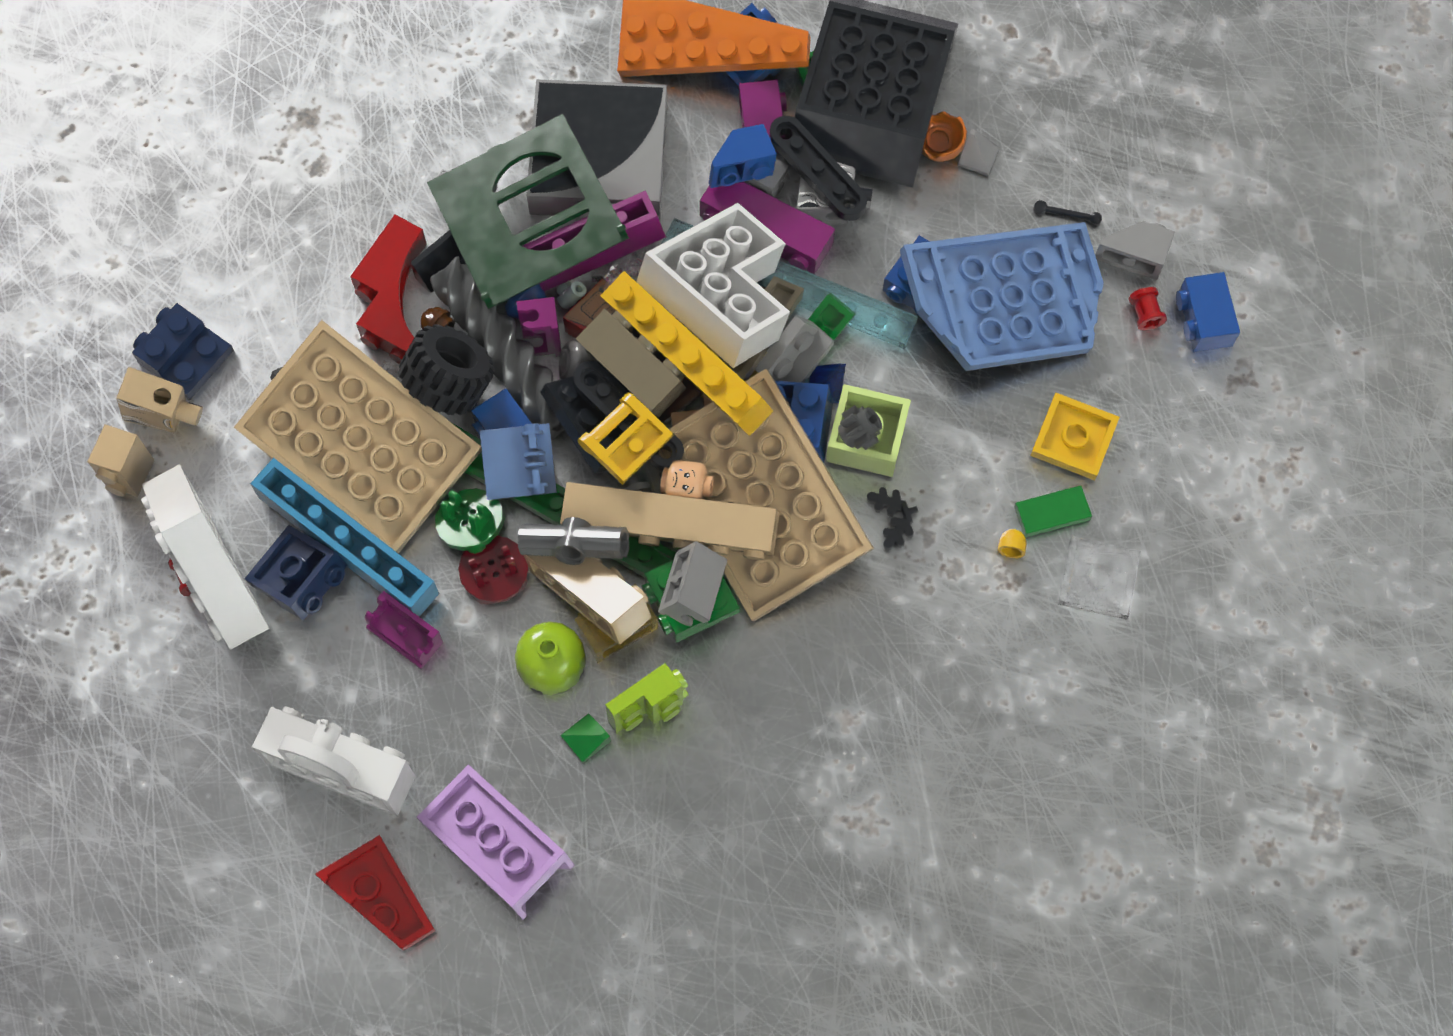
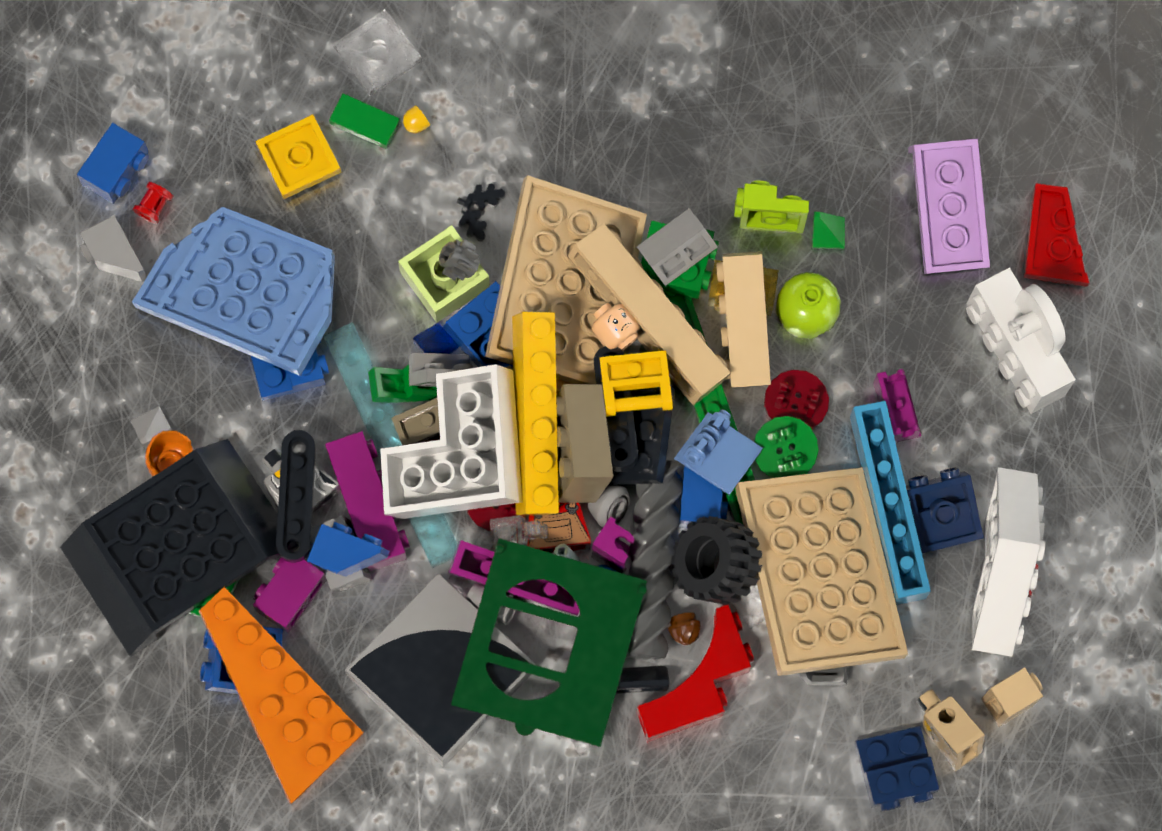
camera: 140 degrees left, 5 degrees up
dark grey piece [518,517,629,565] -> none
black hinge [1034,200,1102,225] -> none

